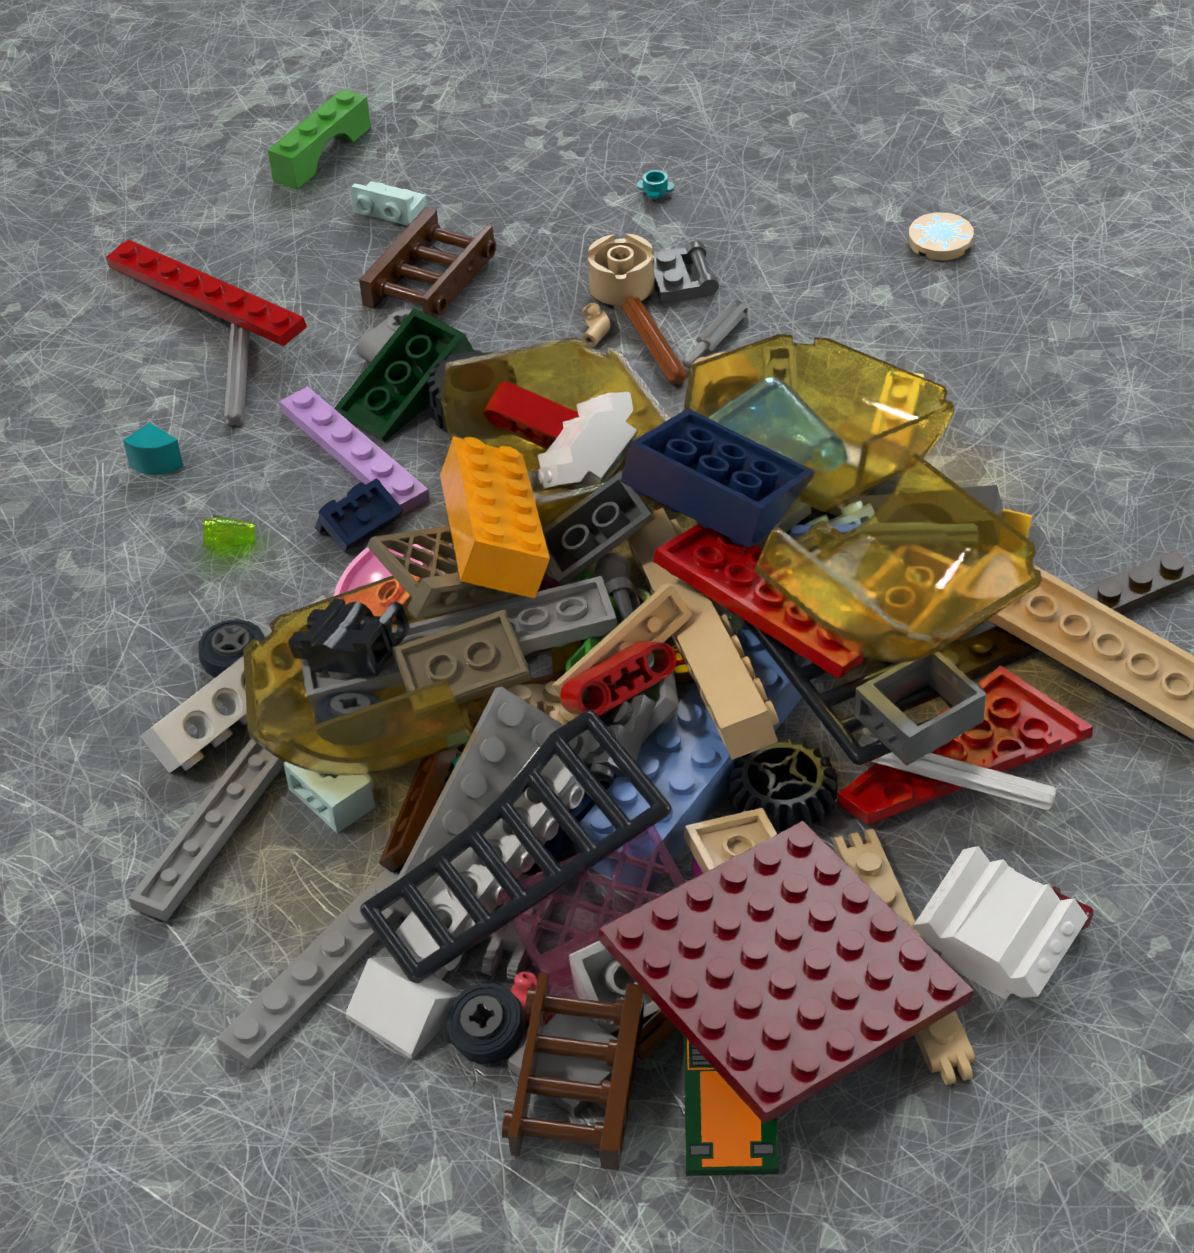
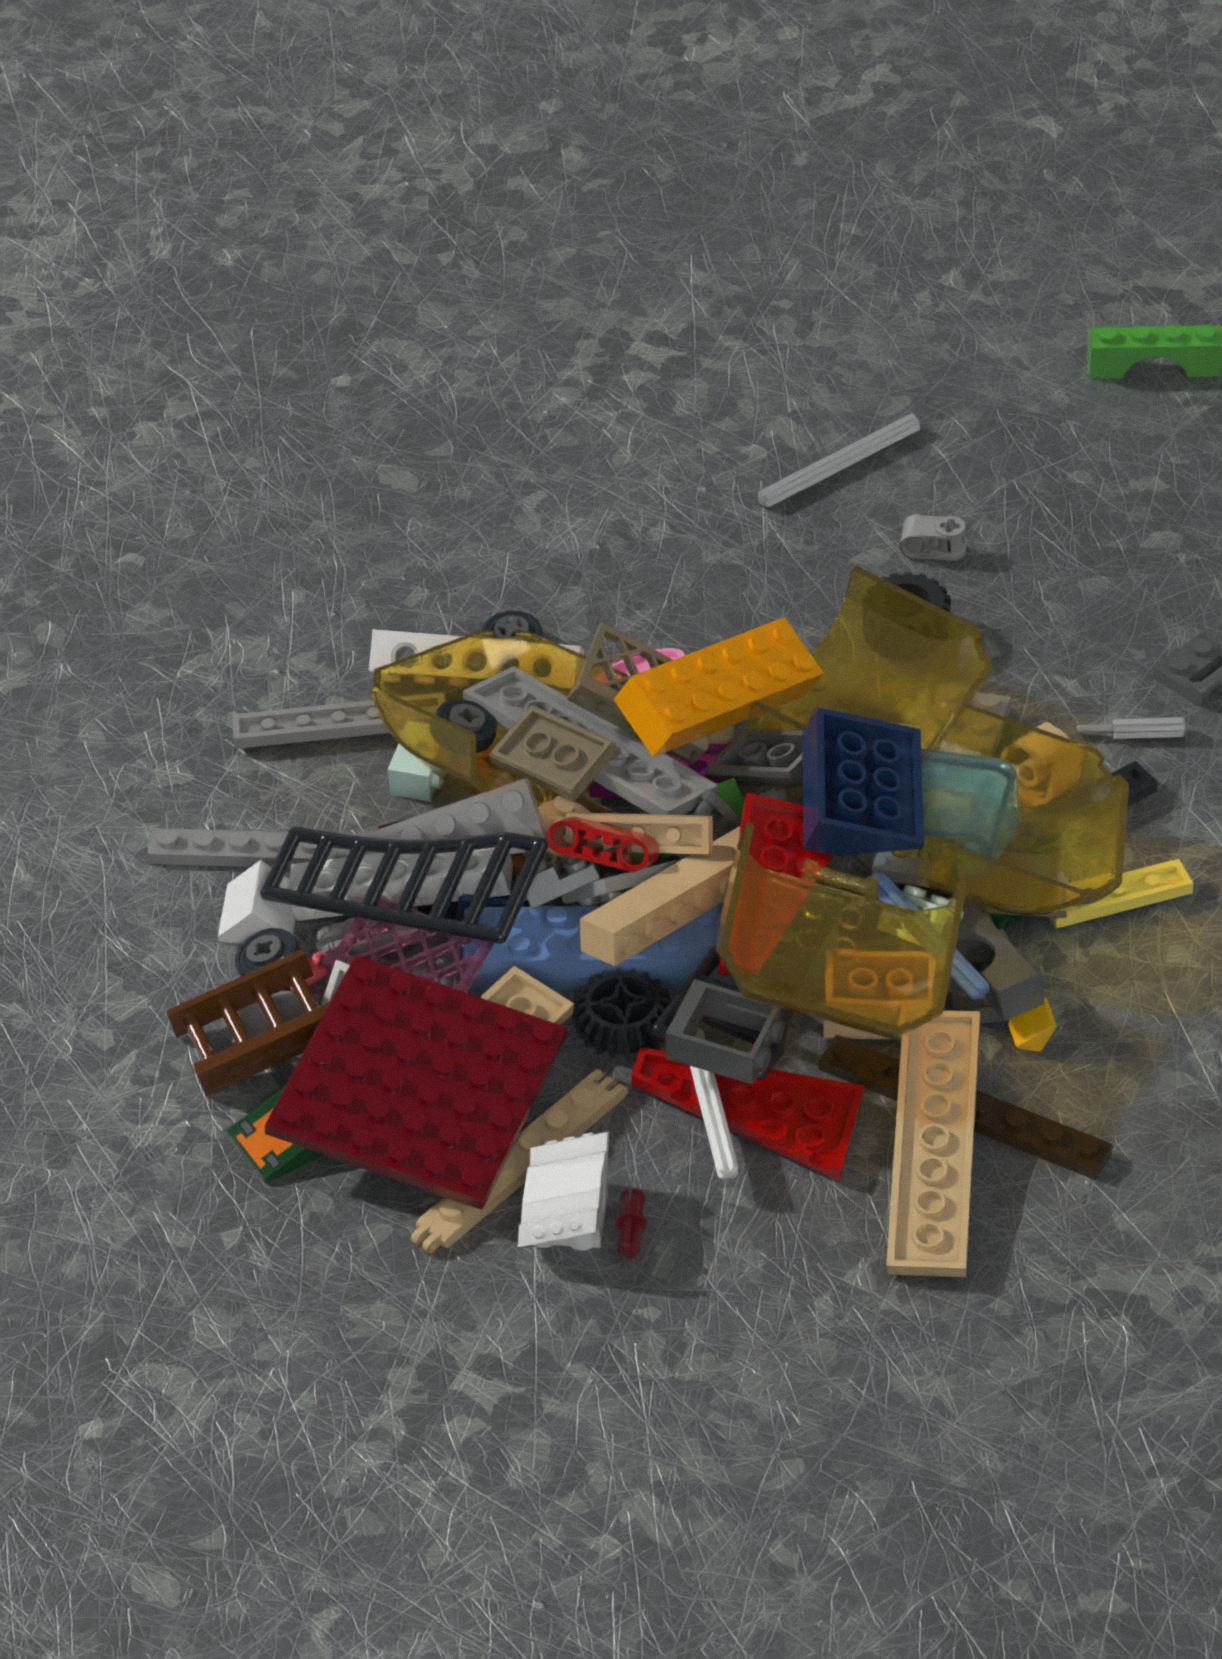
camera: 55 degrees right, 0 degrees up
red plate [106,239,307,347] -> none
teal brick [123,422,183,475] -> none
clear neon green cone [203,514,255,551] -> none
lavender plate [279,386,430,516] -> none
black hips [288,599,410,676] -> none
dark blue bracket [315,478,403,552] -> none
dark green slope [334,308,474,442] -> none
light aqua bracket [350,181,427,226] -> none
reddish brown fence [359,207,497,319] -> none
red beam [483,382,579,449] -> none
white slope [528,391,637,498] -> none
tan arm [582,303,611,348] -> none
tan brick [588,234,655,311] -> none
dark orange axle [622,296,687,386] -> none

